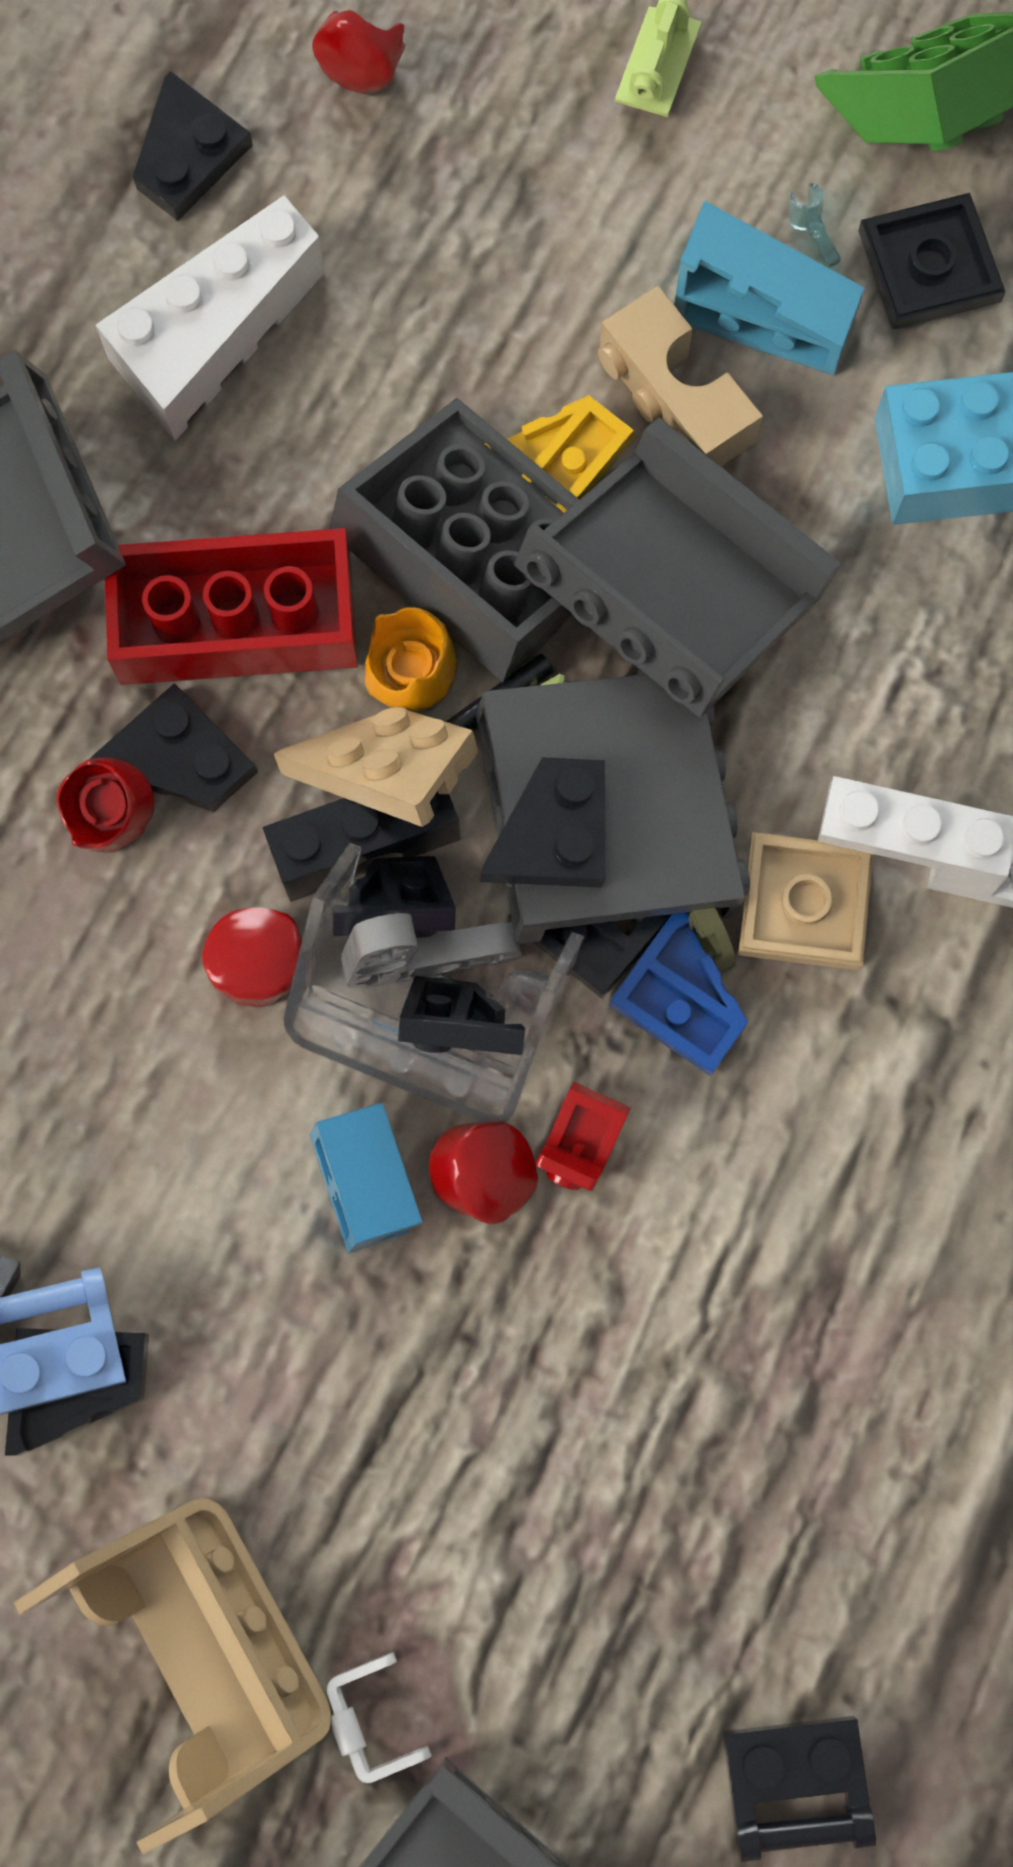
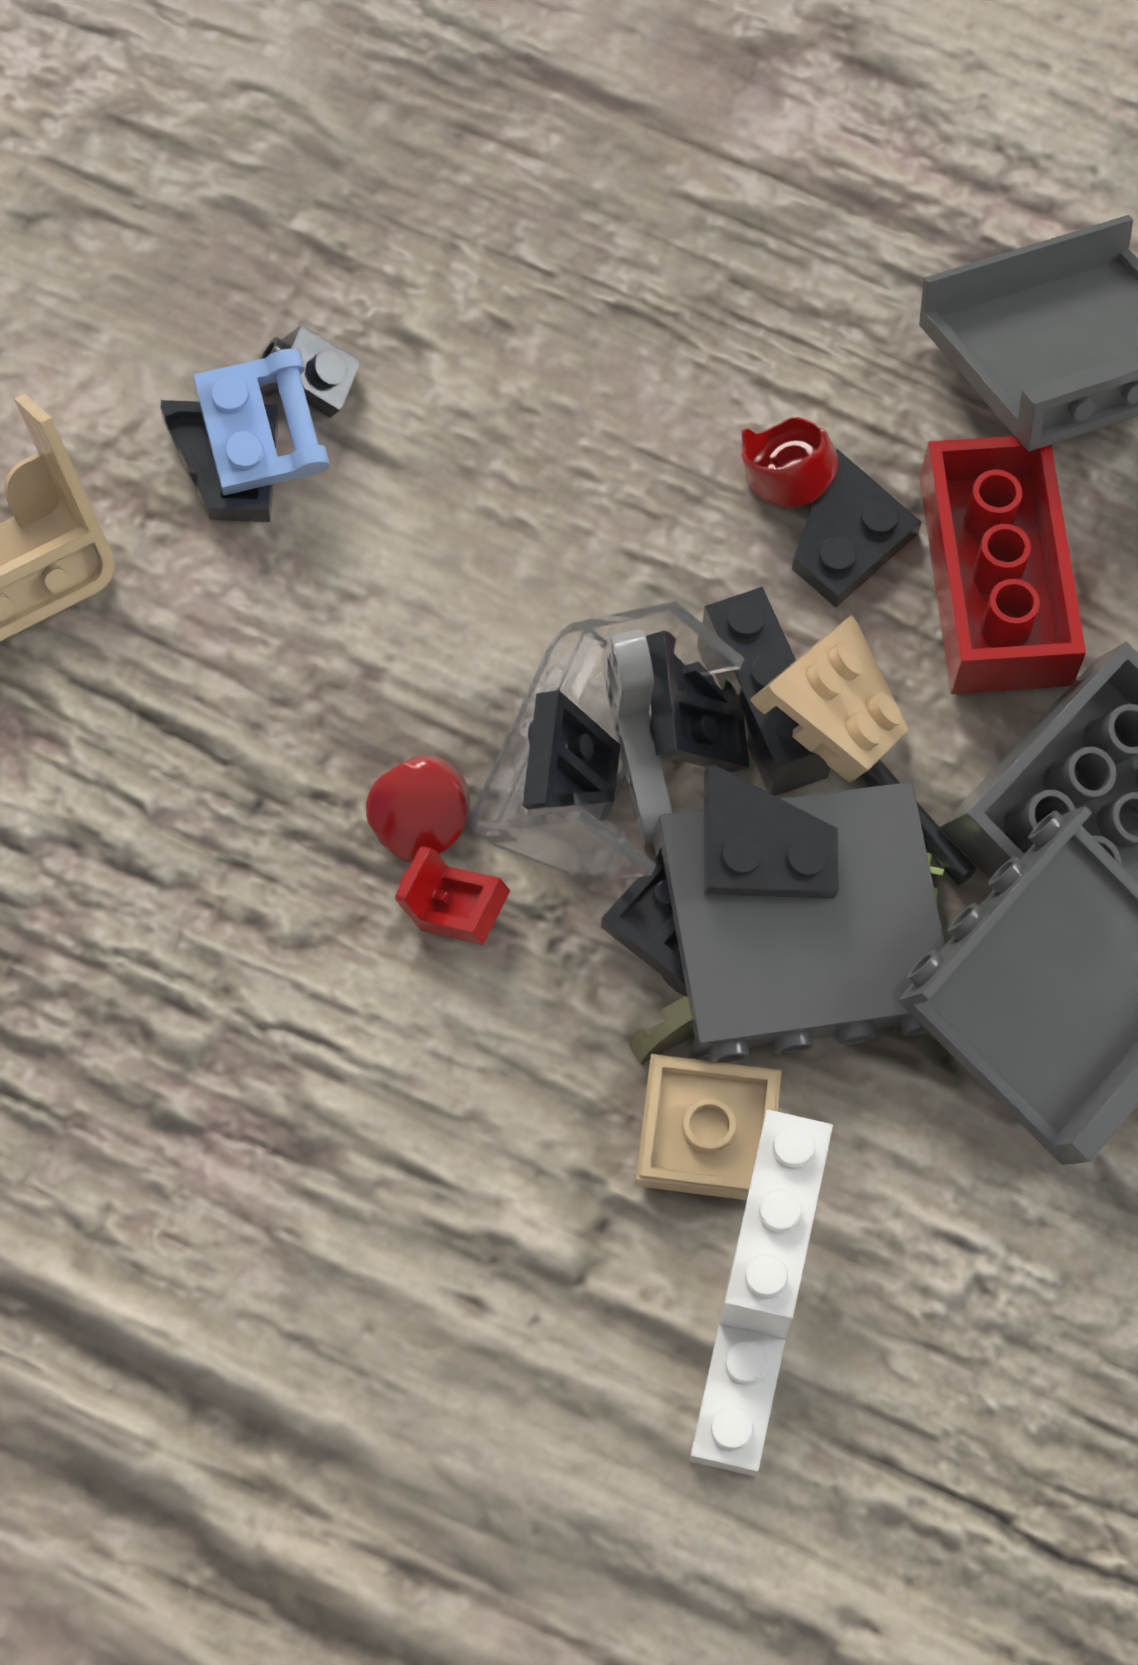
camera: 85 degrees right, 10 degrees down
red hair [202,907,303,1007] -> none
dark azure hinge [310,1102,423,1254] -> none
light orange hair [364,607,458,712] -> none
blue wing [609,912,748,1077] -> none

